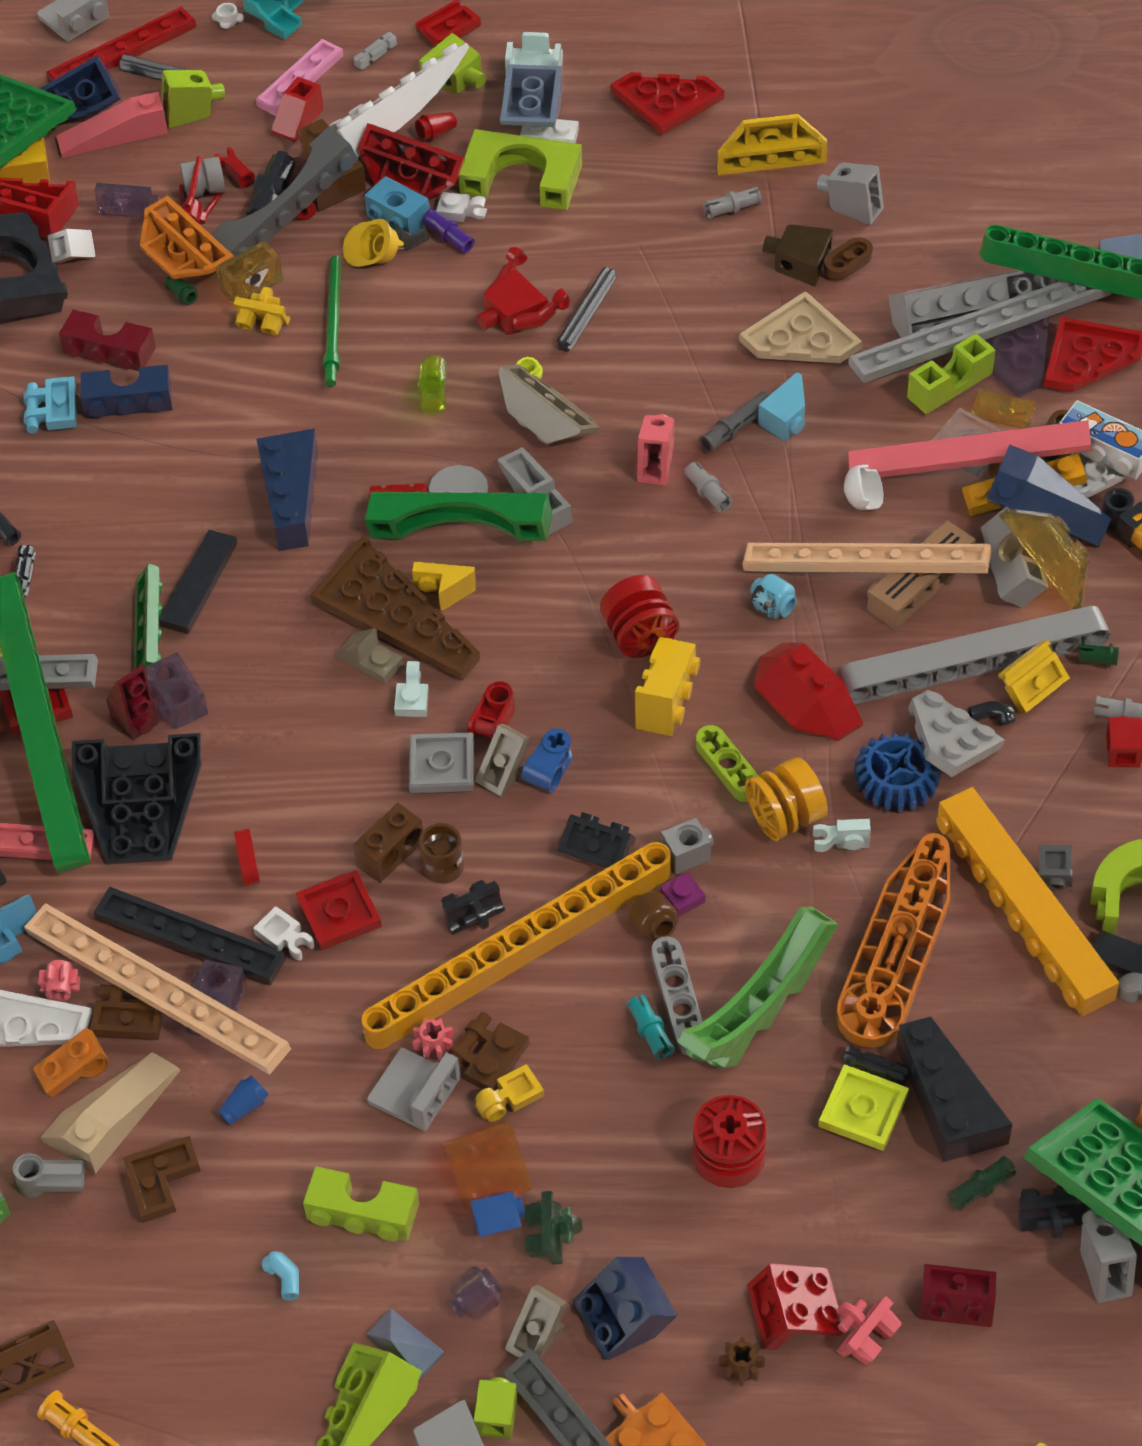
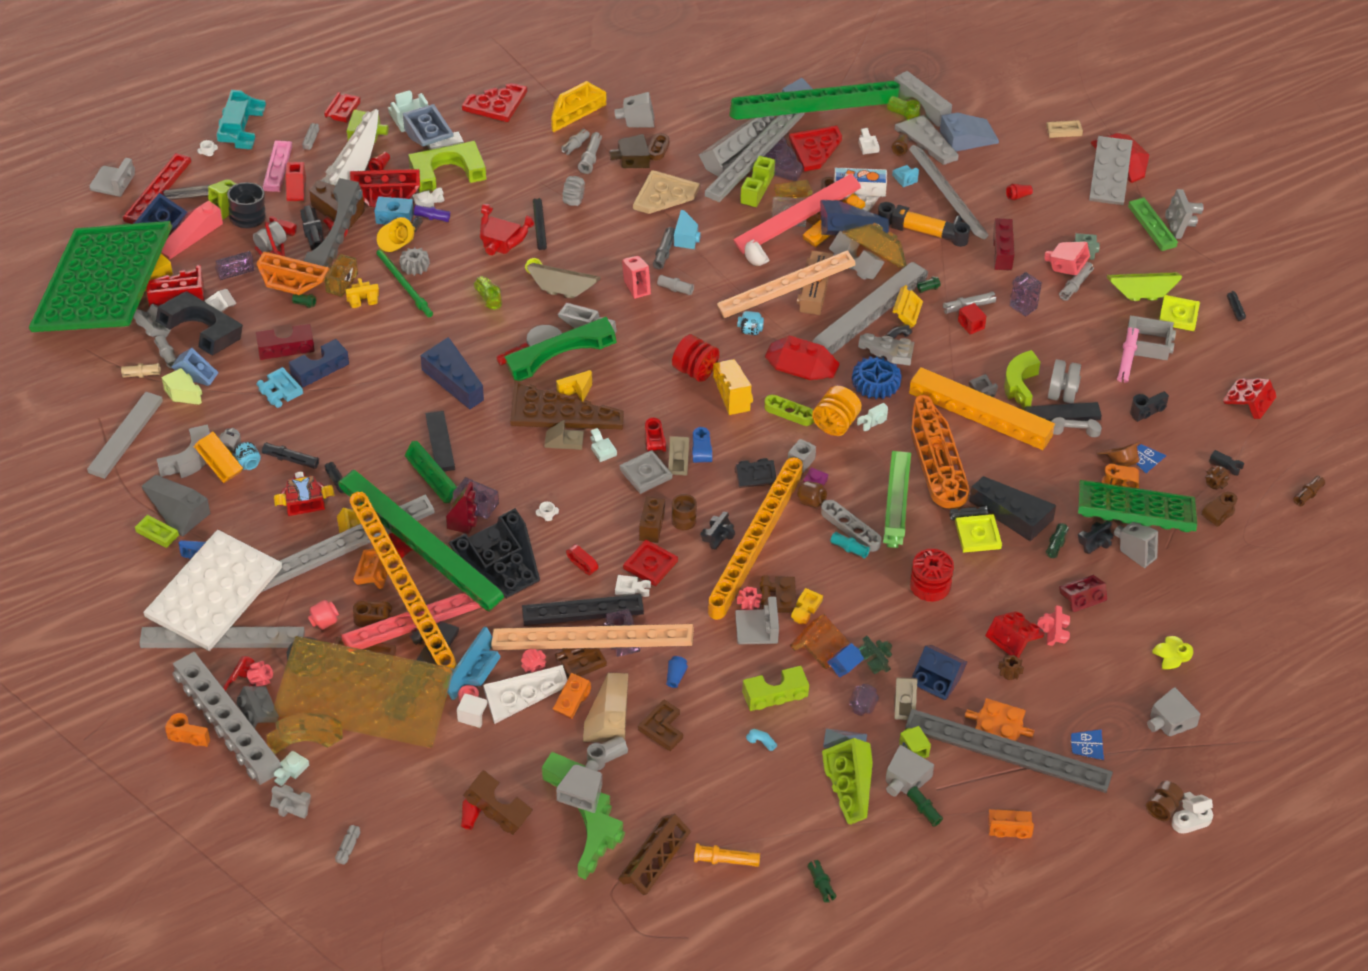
camera: 35 degrees left, 5 degrees down
none -> black wheel [227,182,266,228]
none -> light grey gear [399,247,430,276]
none -> white plate [536,502,559,521]
none -> light grey gear [562,176,585,206]
none -> light grey pin [578,132,602,174]

